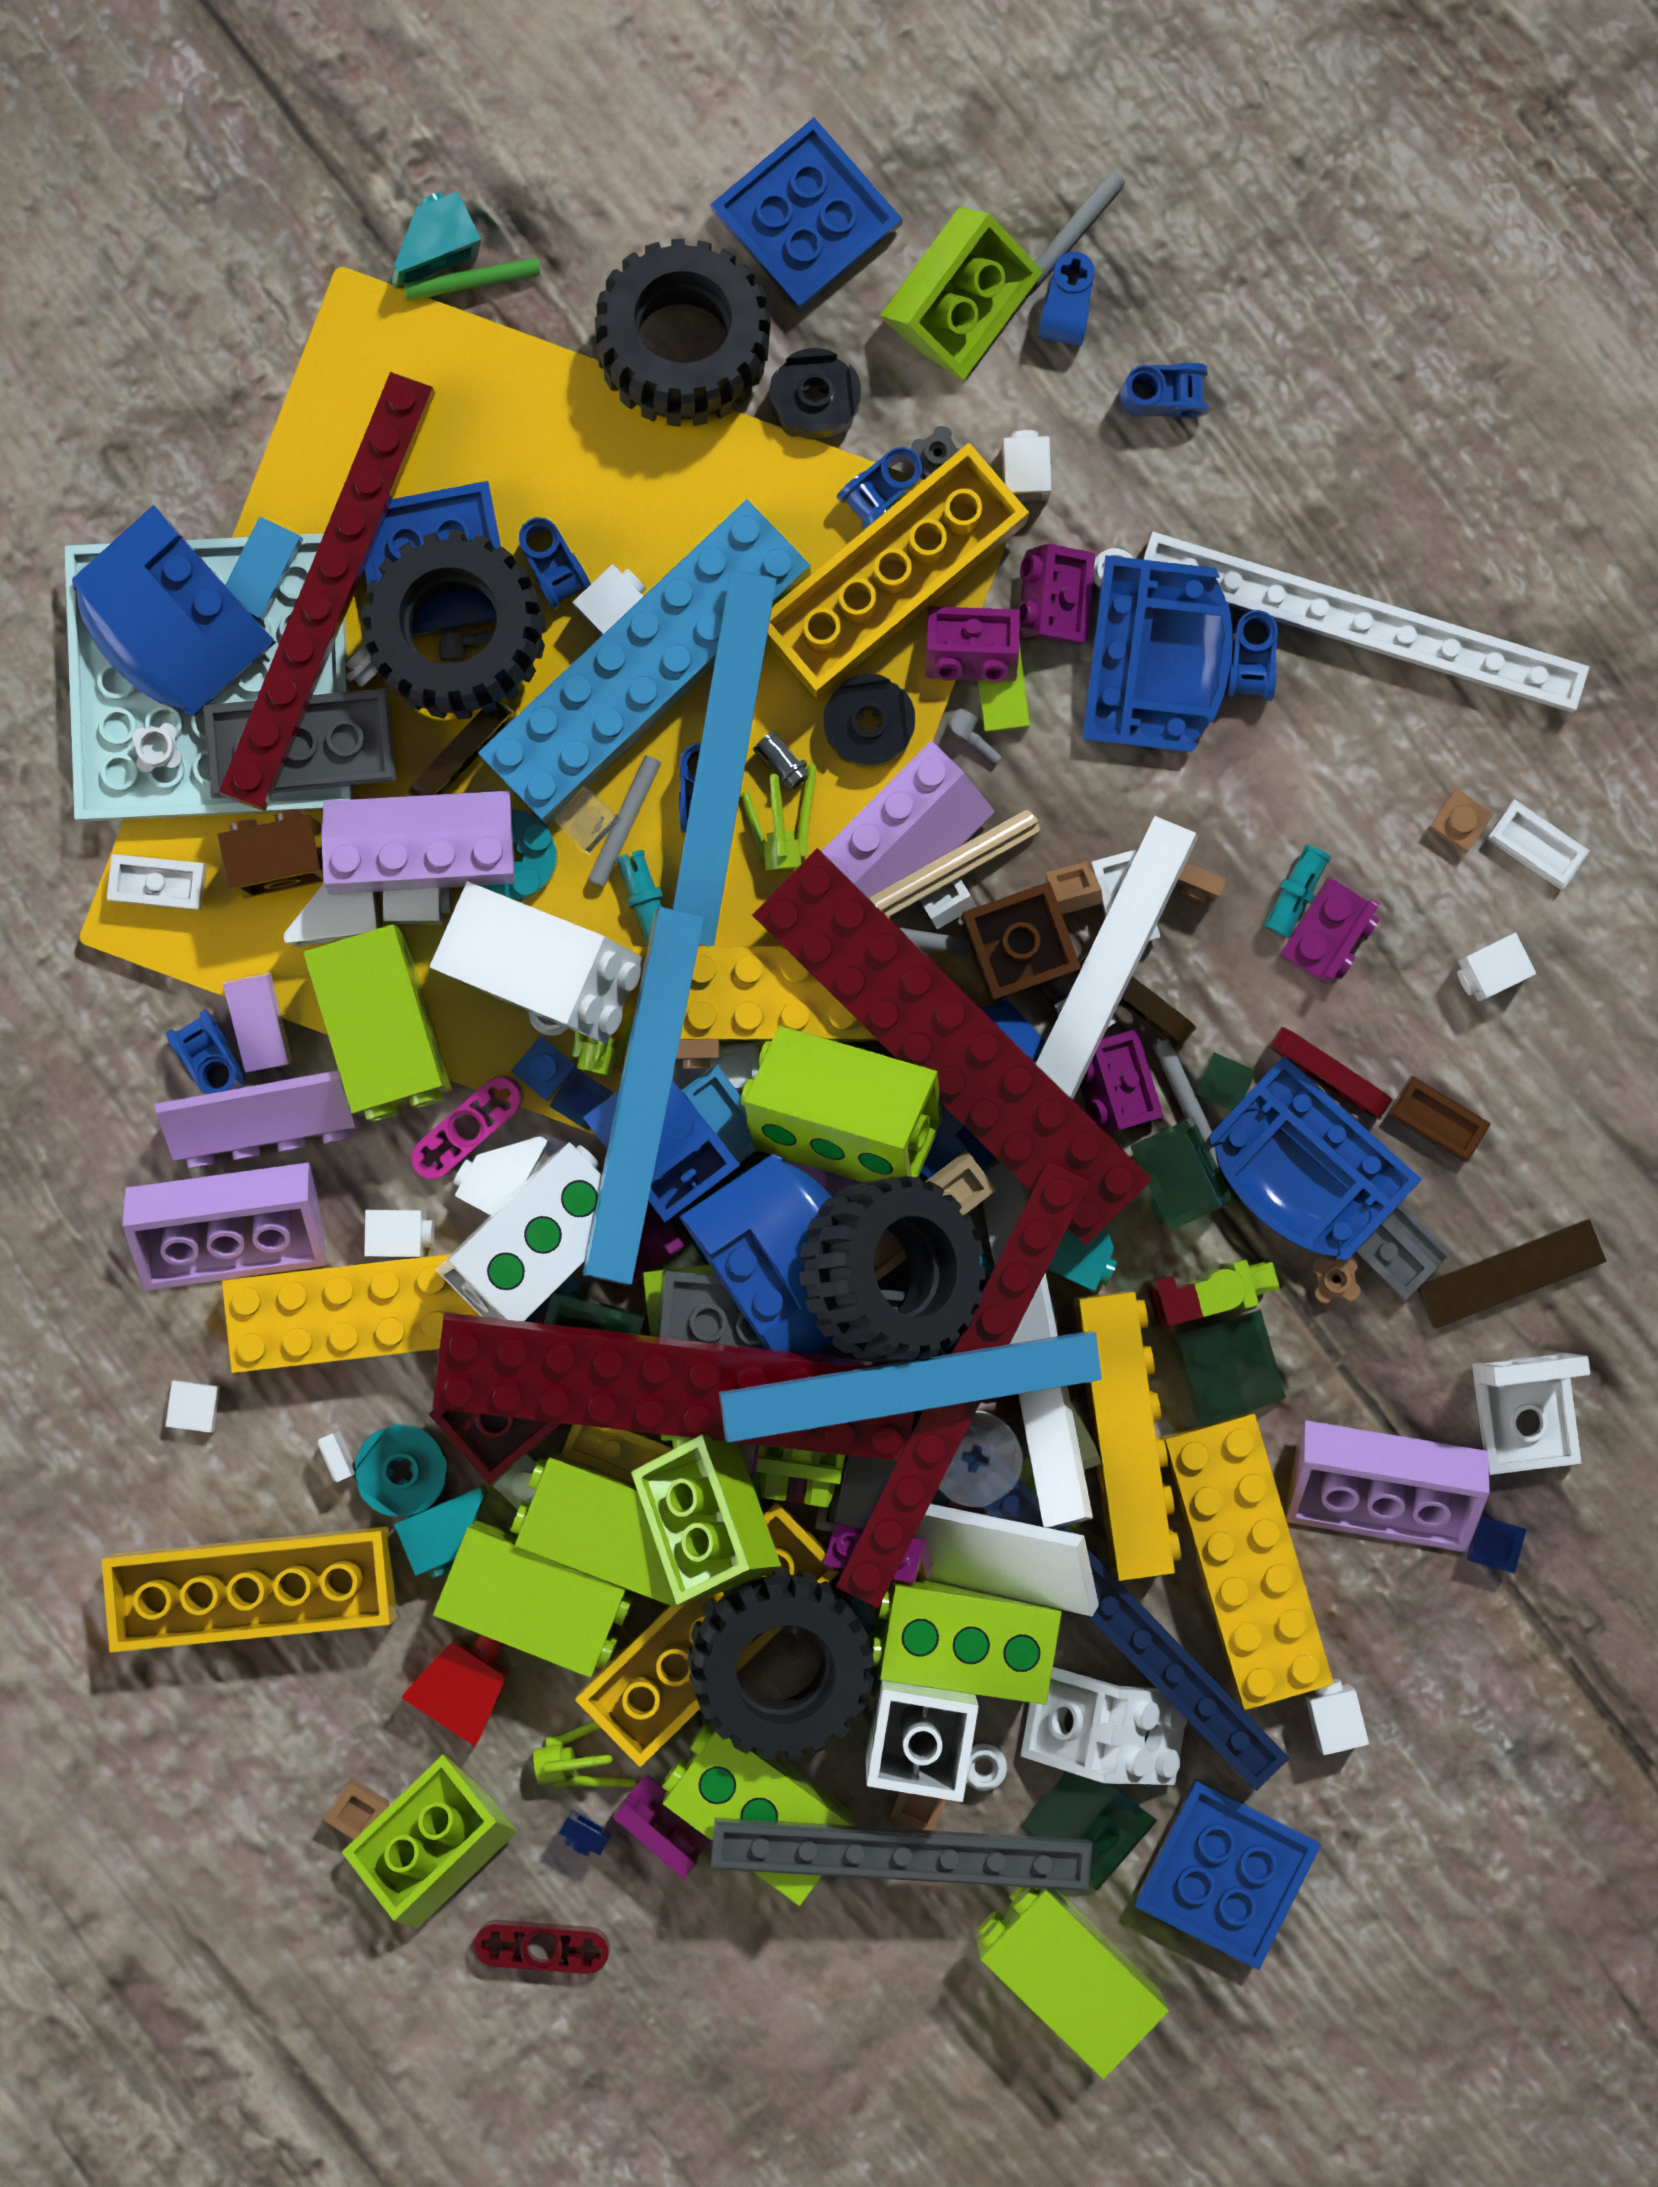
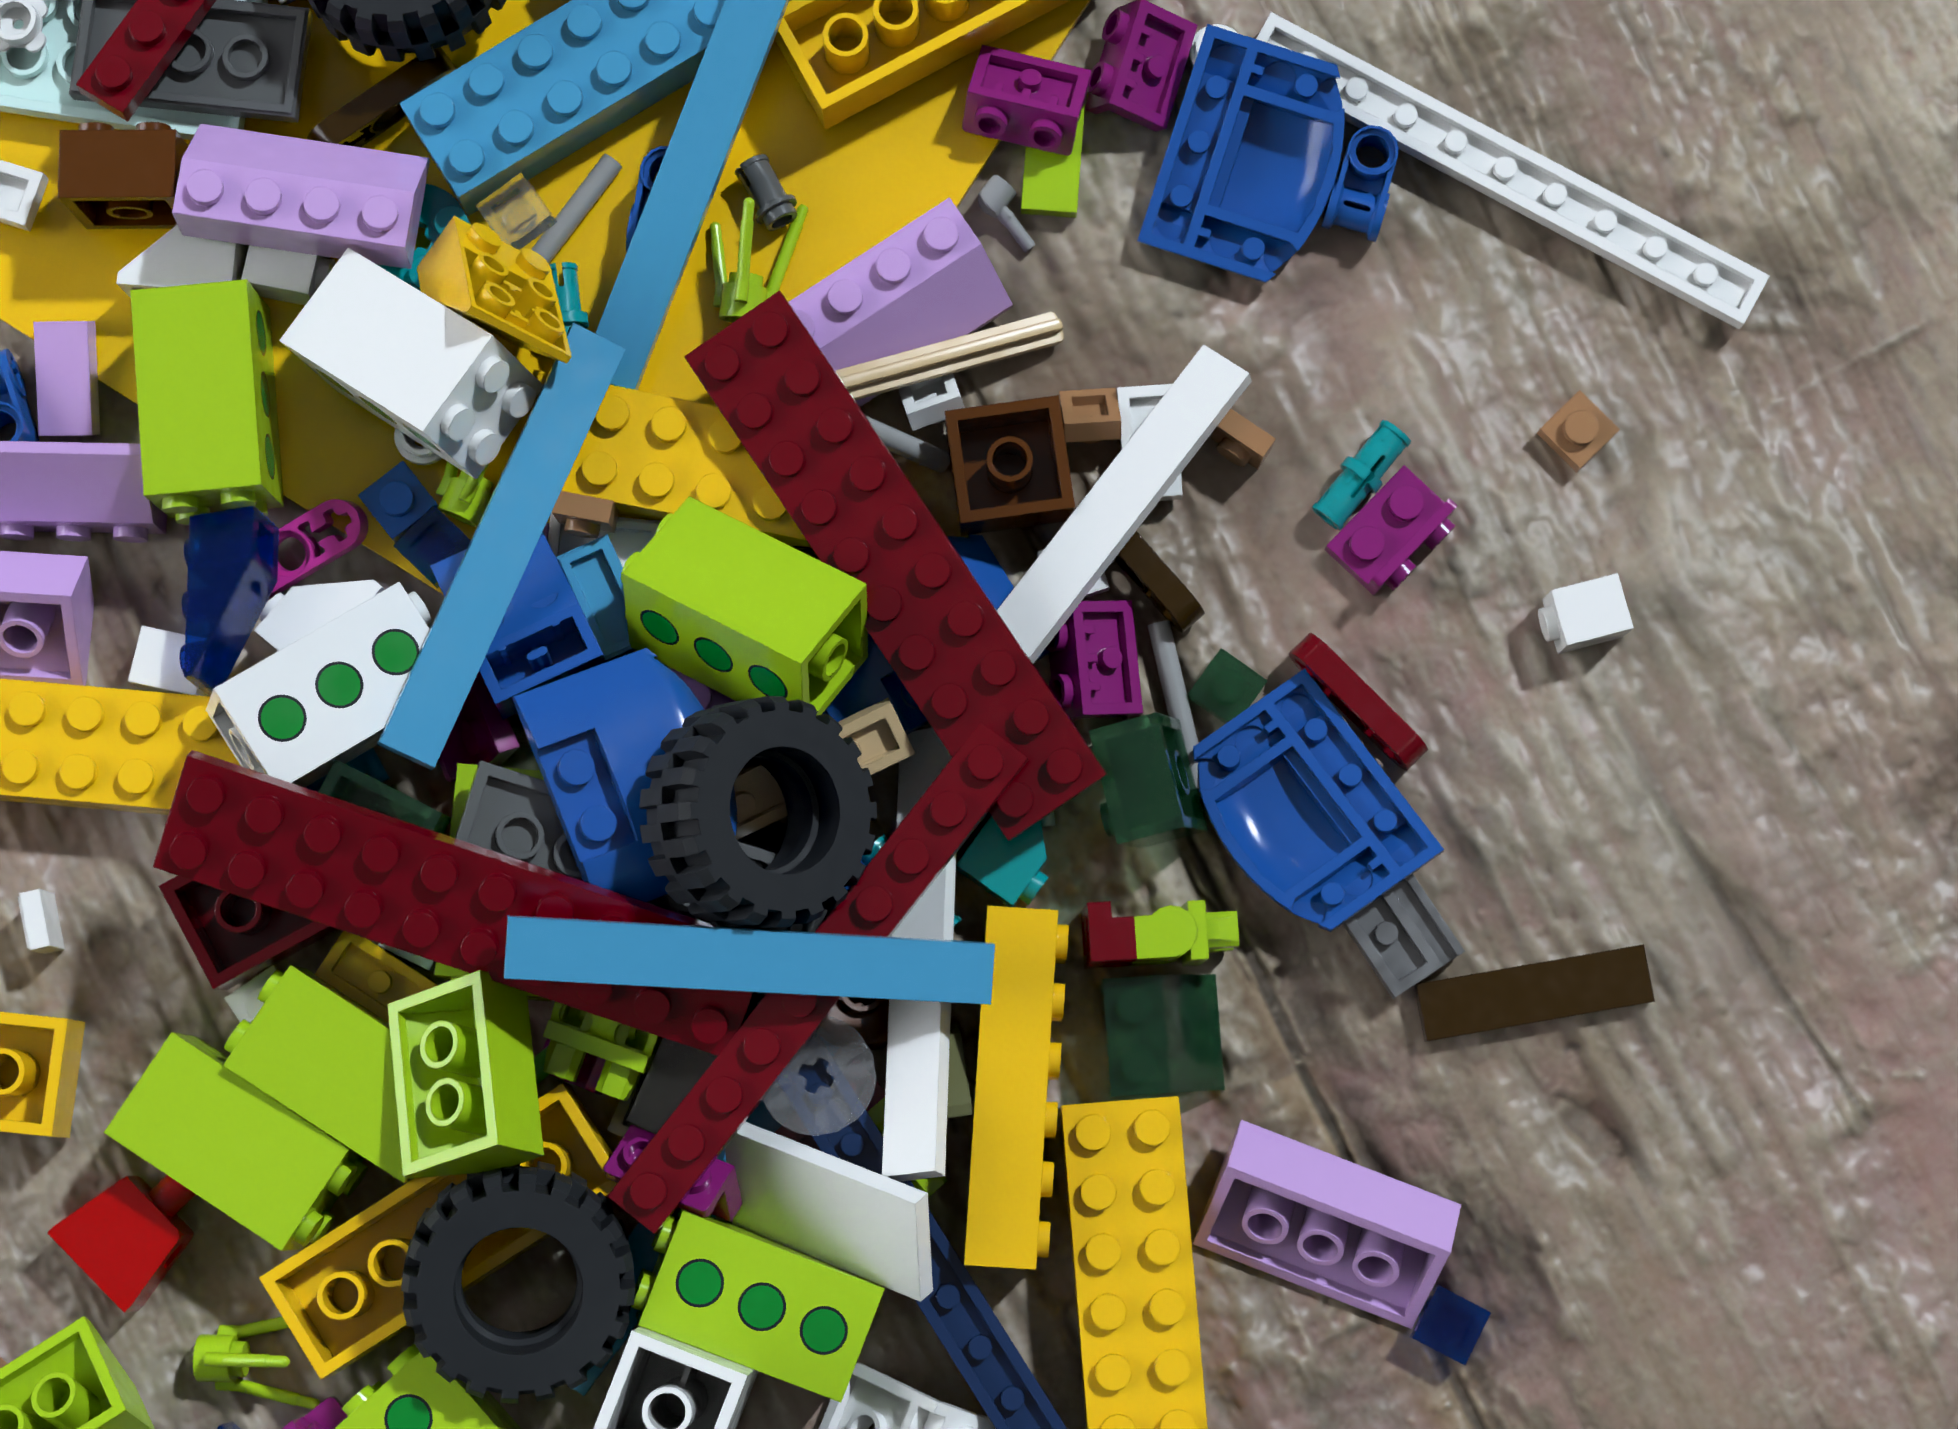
camera: 10 degrees right, 5 degrees down
teal plate [355,1424,449,1517] -> none
teal slope [394,1484,488,1579] -> none
black plate [823,674,915,768] -> none
medium nougat plate [1312,1256,1361,1303] -> none
reddish brown tile [1387,1076,1491,1163] -> none
white bracket [1472,1353,1590,1475] -> none
white tile [1486,799,1590,890] -> none
none -> clear blue slope [179,506,279,697]
none -> yellow slope [417,216,572,363]

